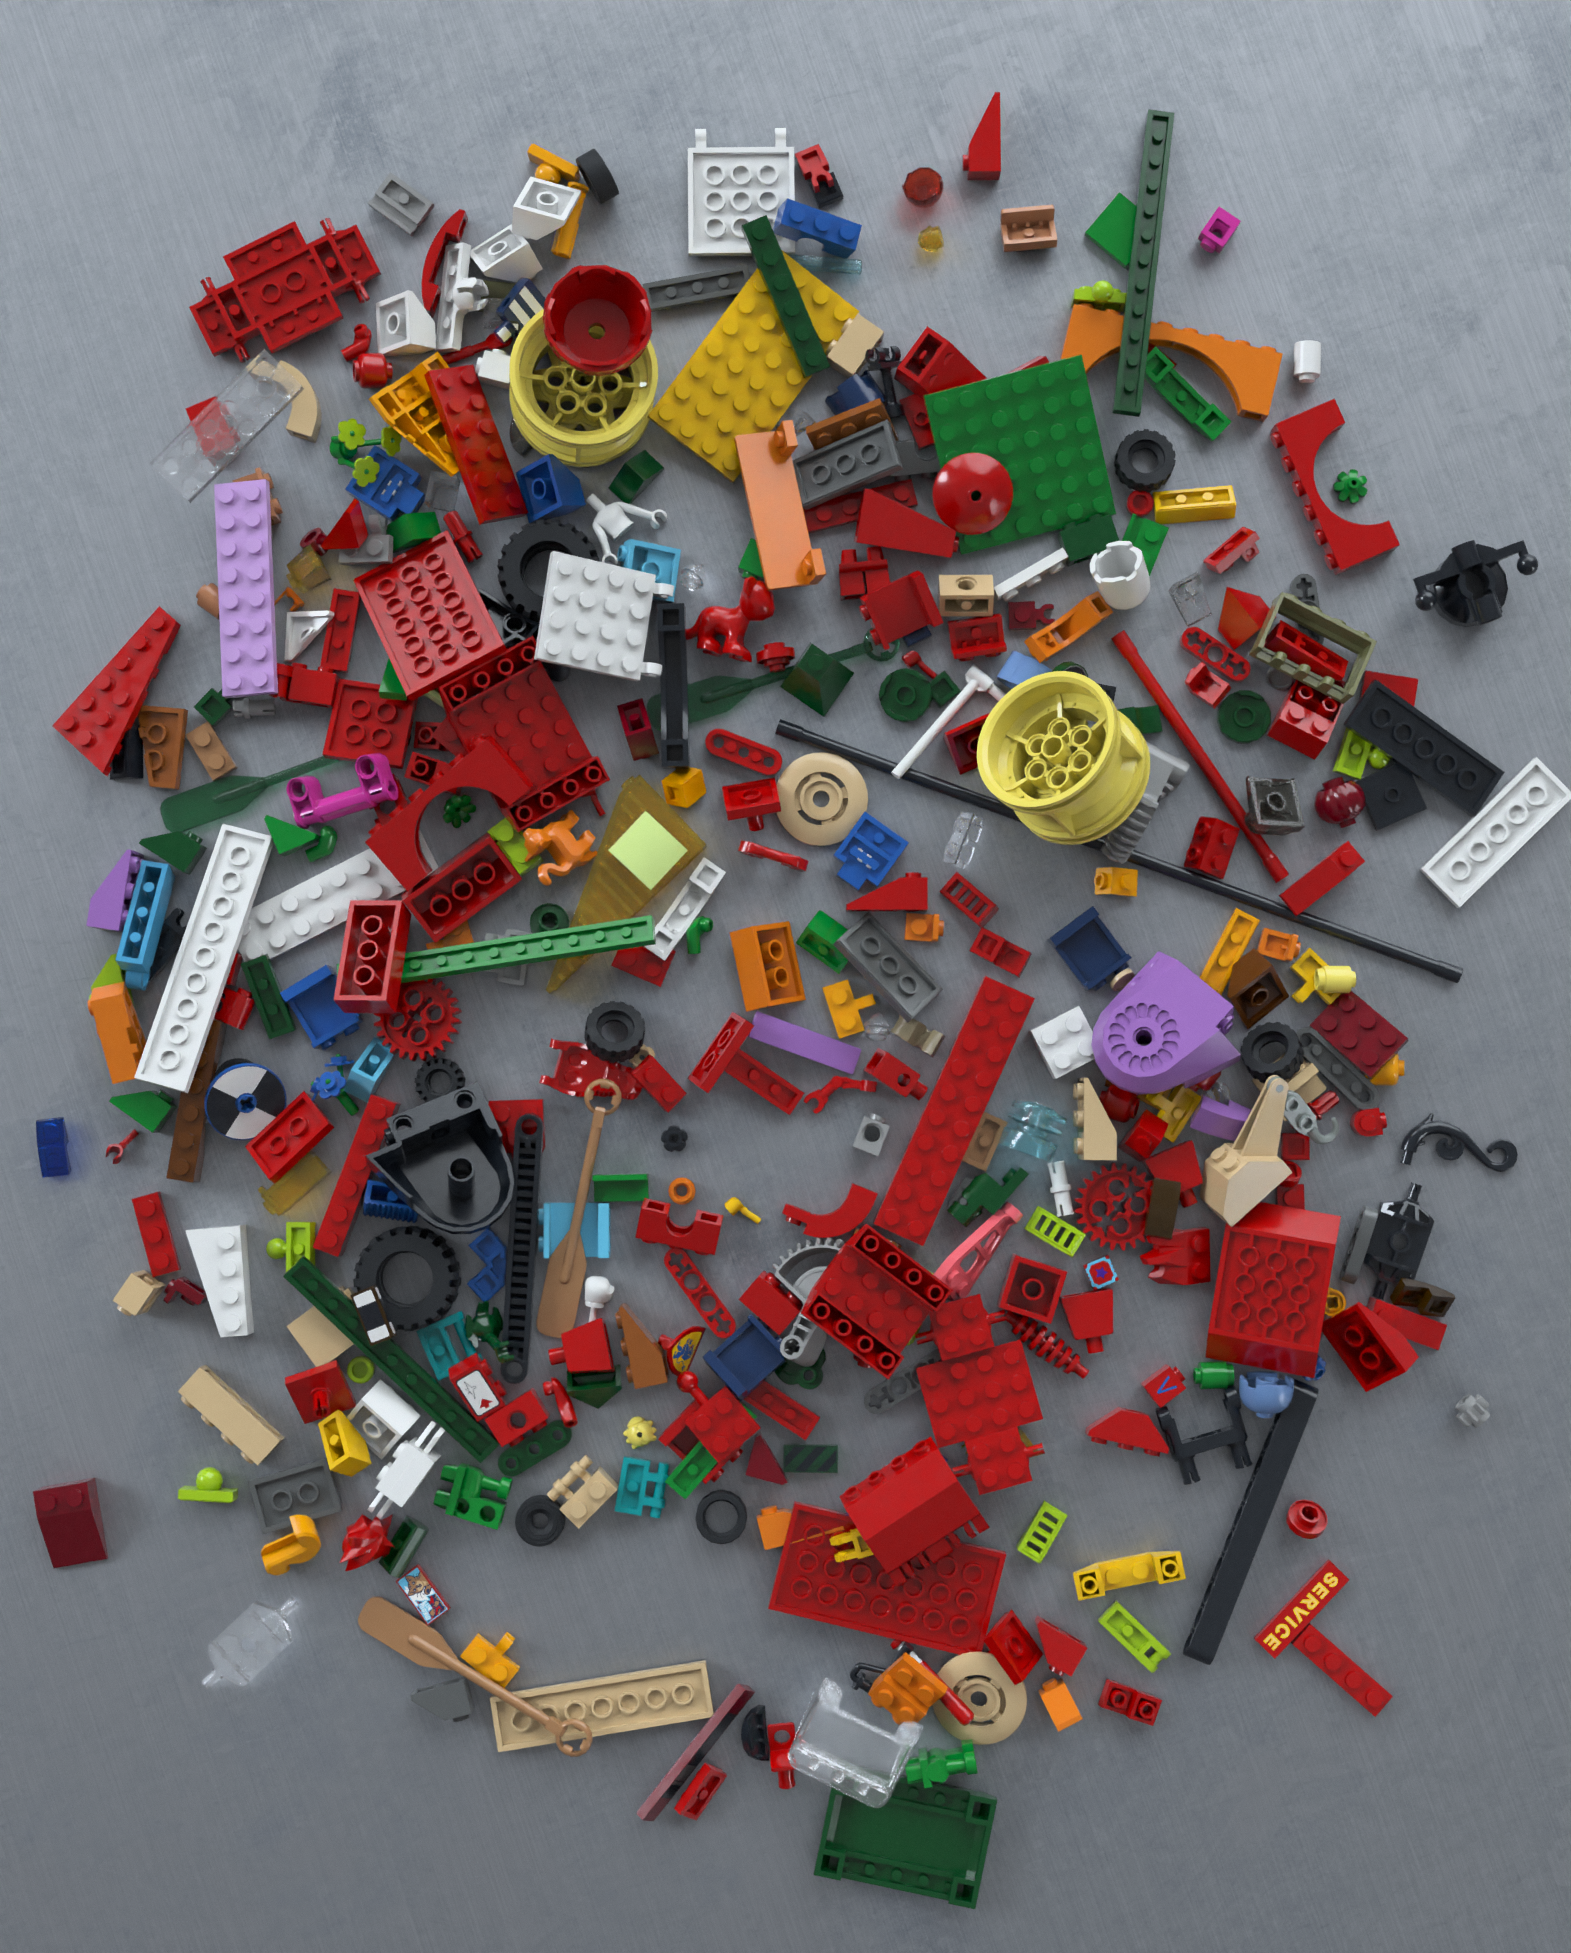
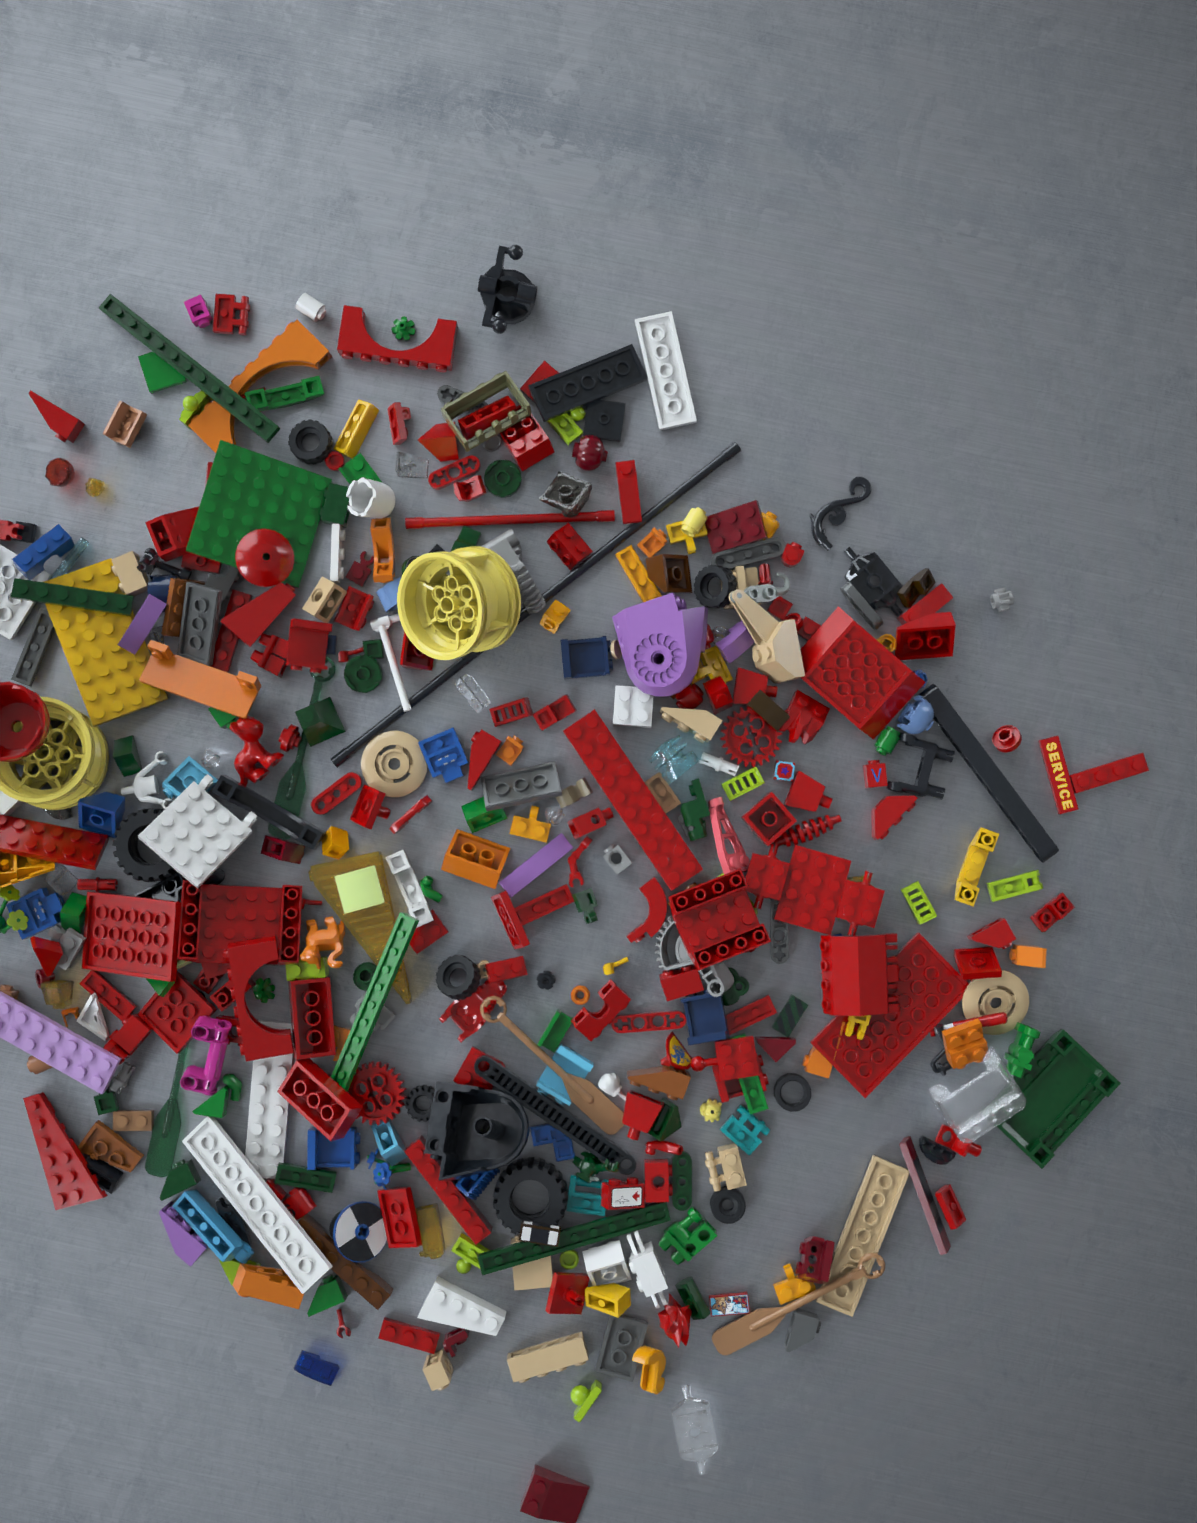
camera: 60 degrees left, 0 degrees up
none -> medium lavender slope [118,594,167,655]
none -> red plate [213,294,250,336]
none -> dark green plate [572,888,598,924]
none -> dark red piece [796,1236,835,1284]

